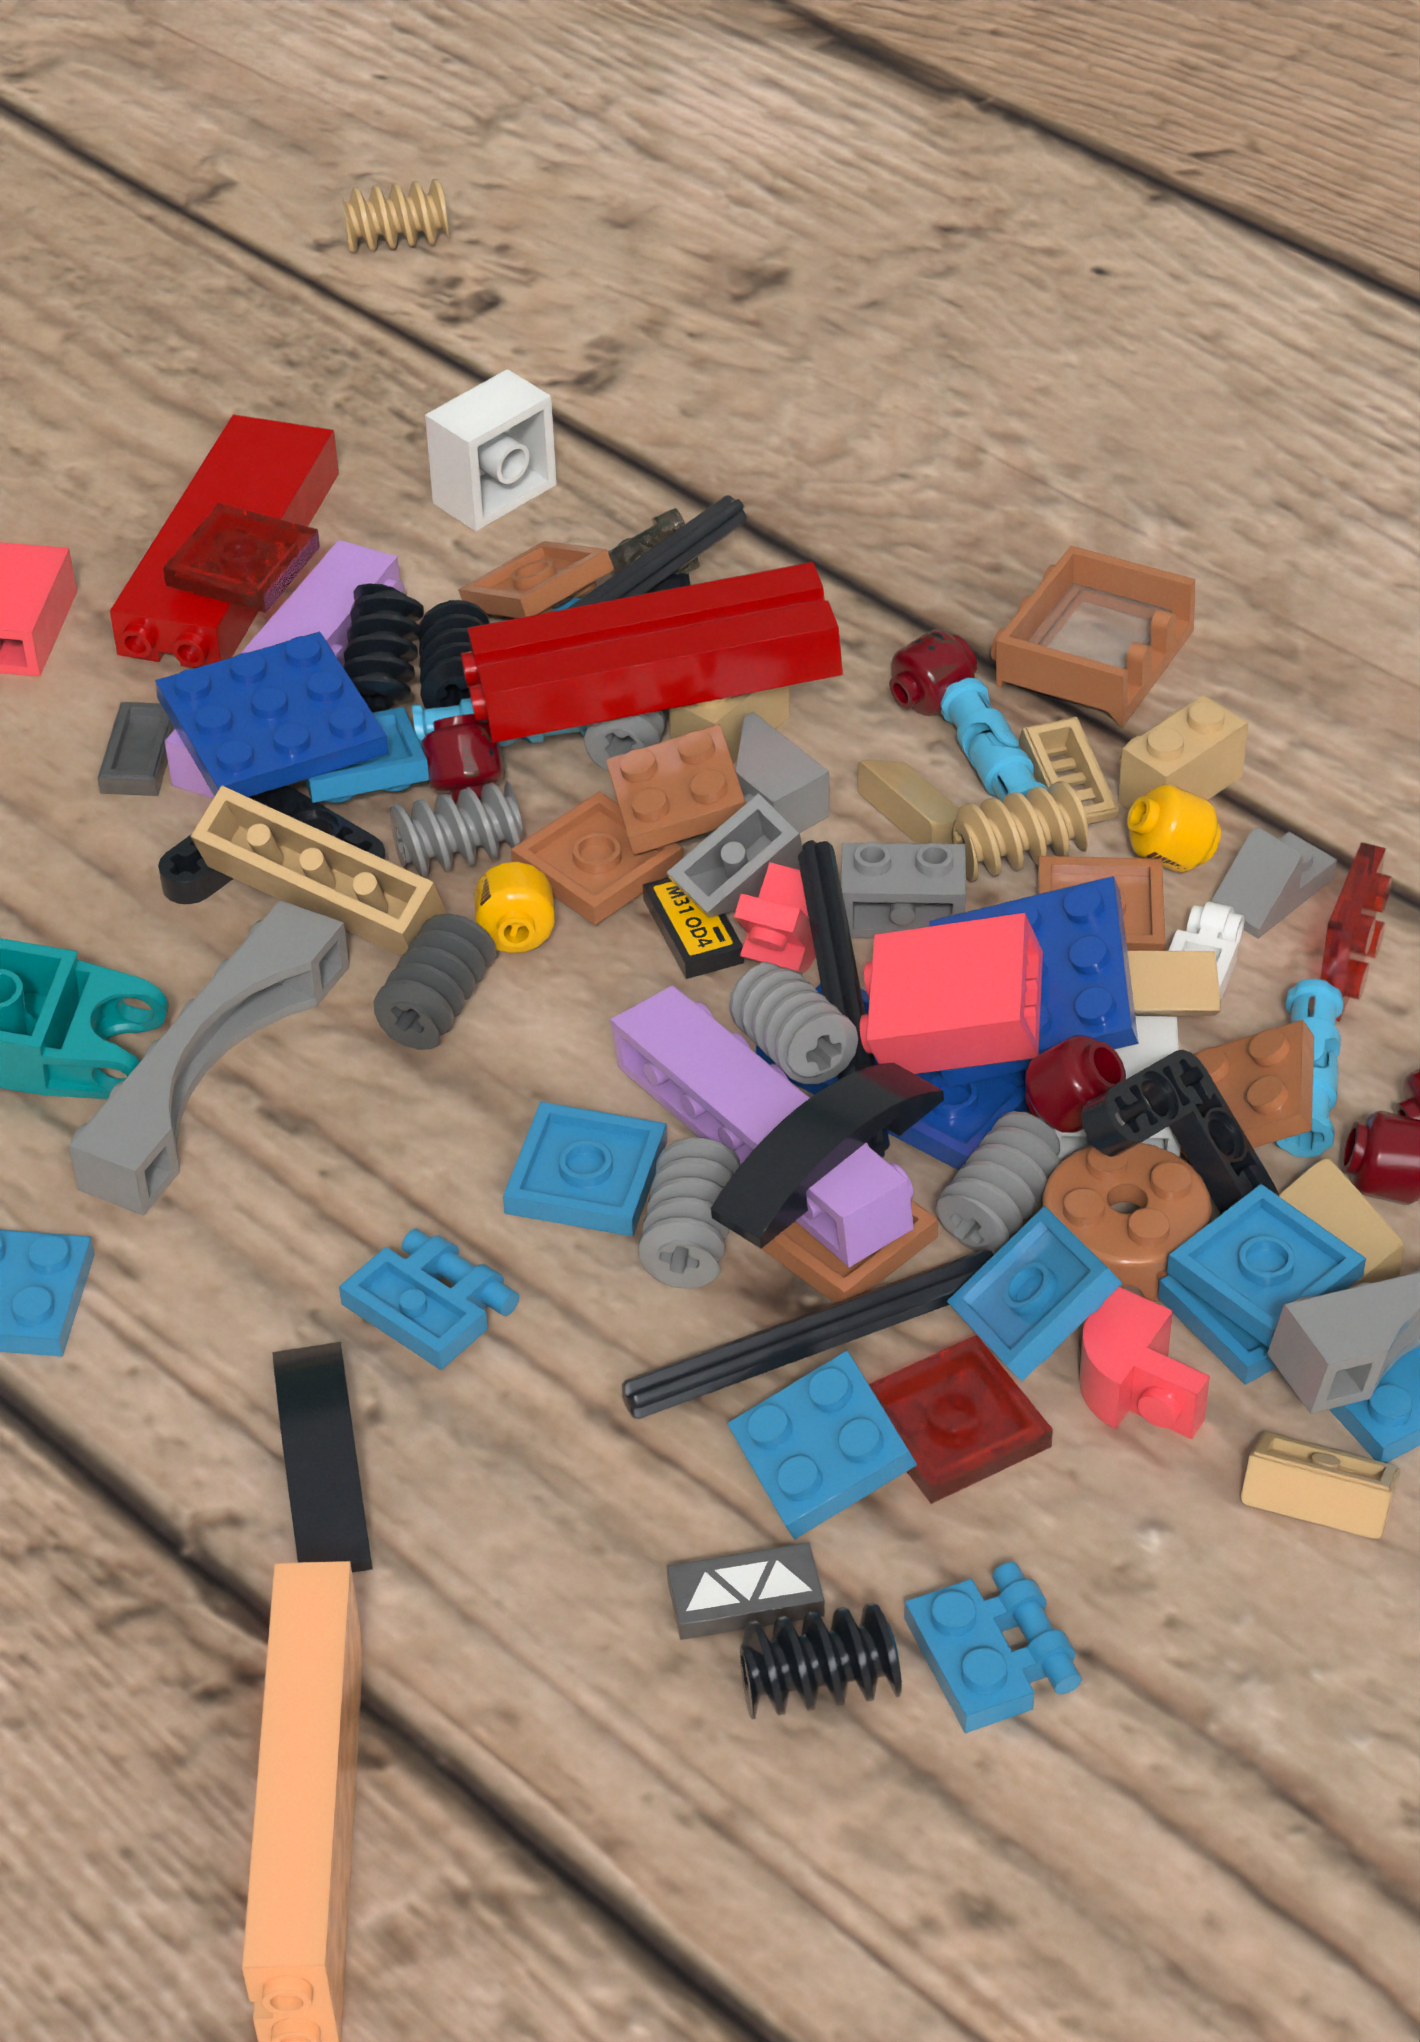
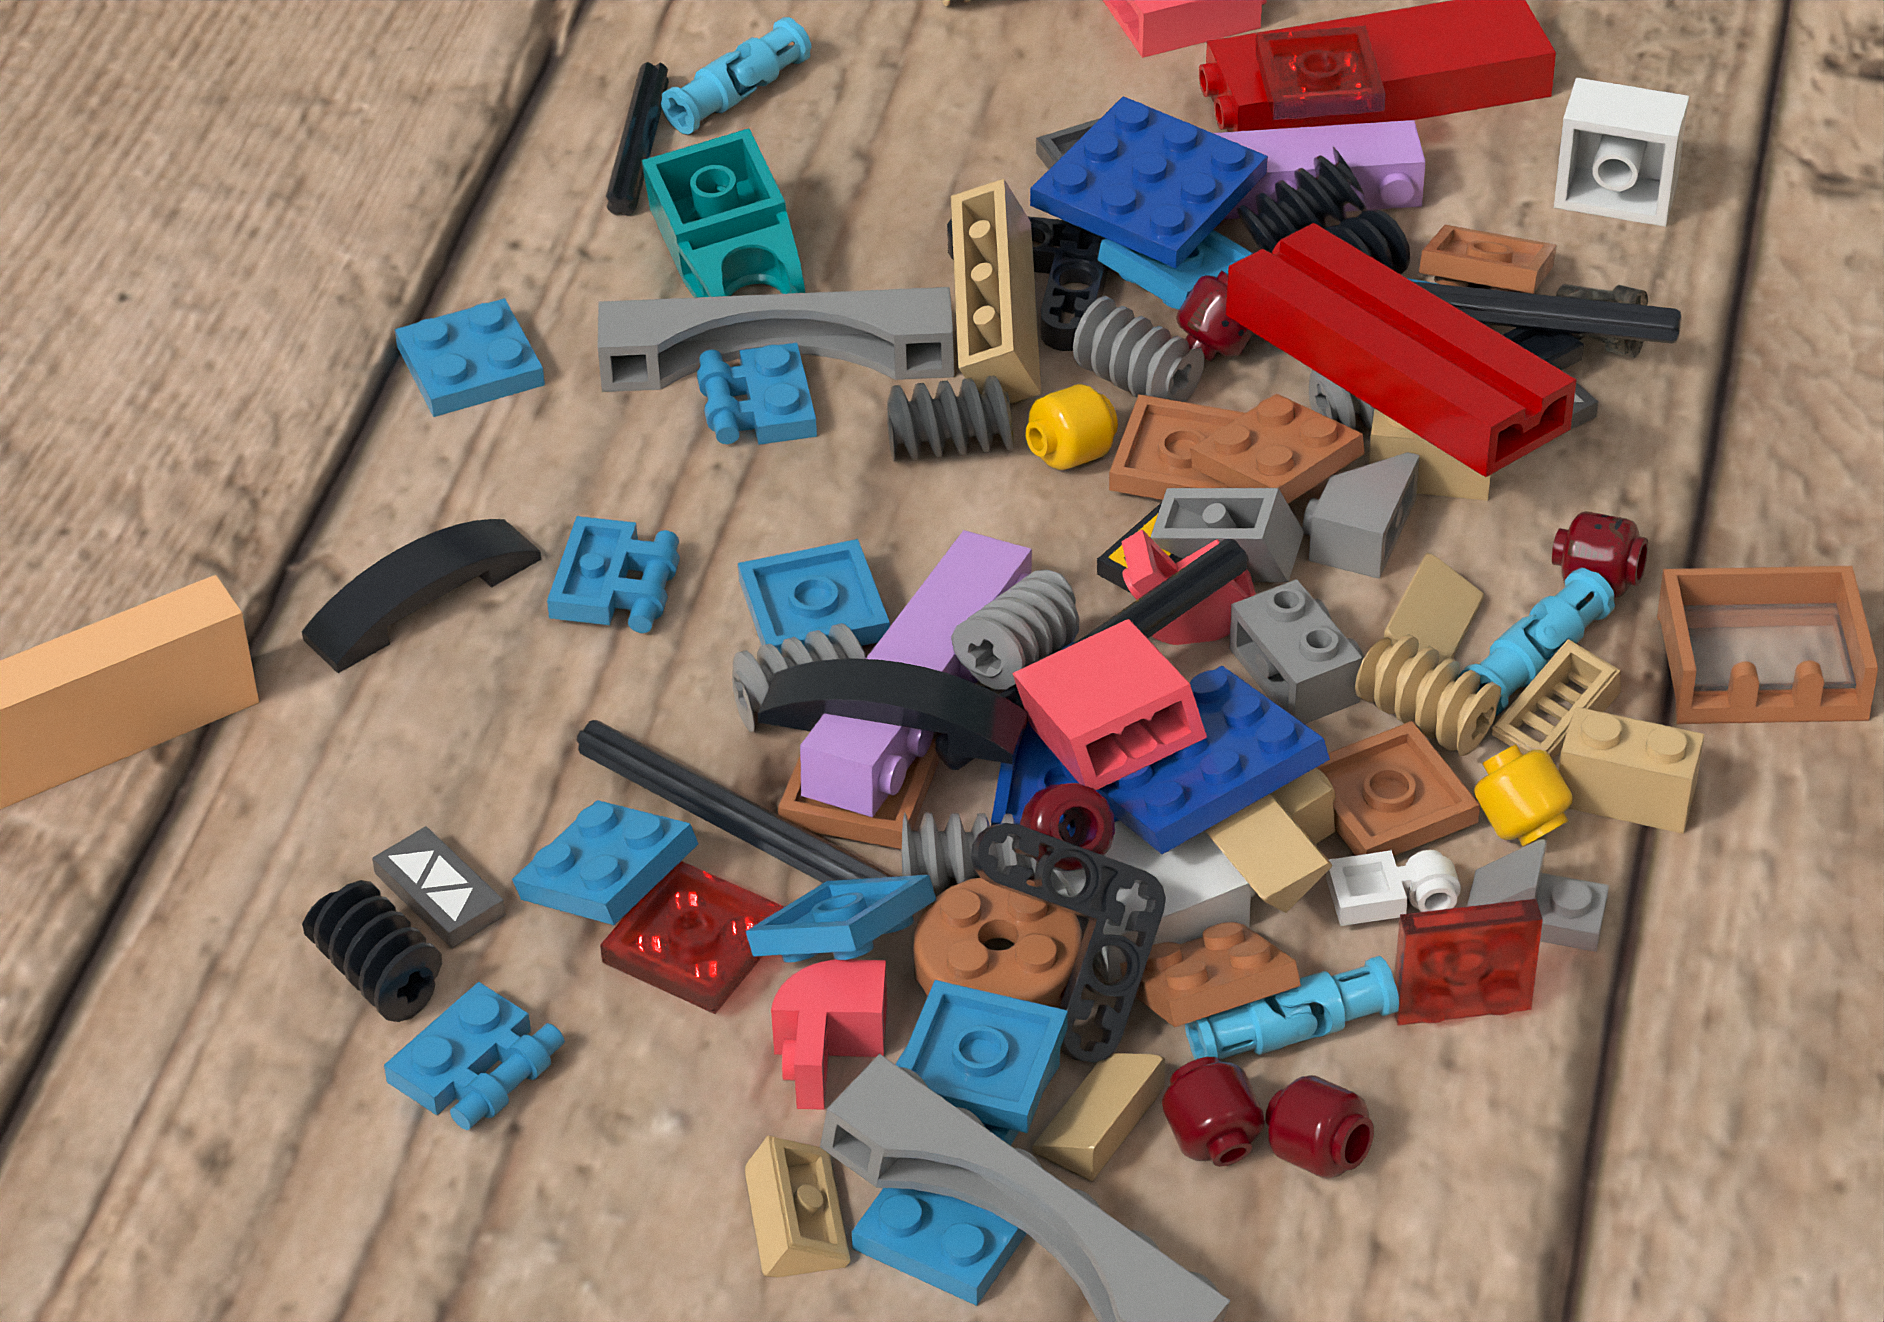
camera: 60 degrees right, 0 degrees up
none -> dark azure plate [697,342,817,445]

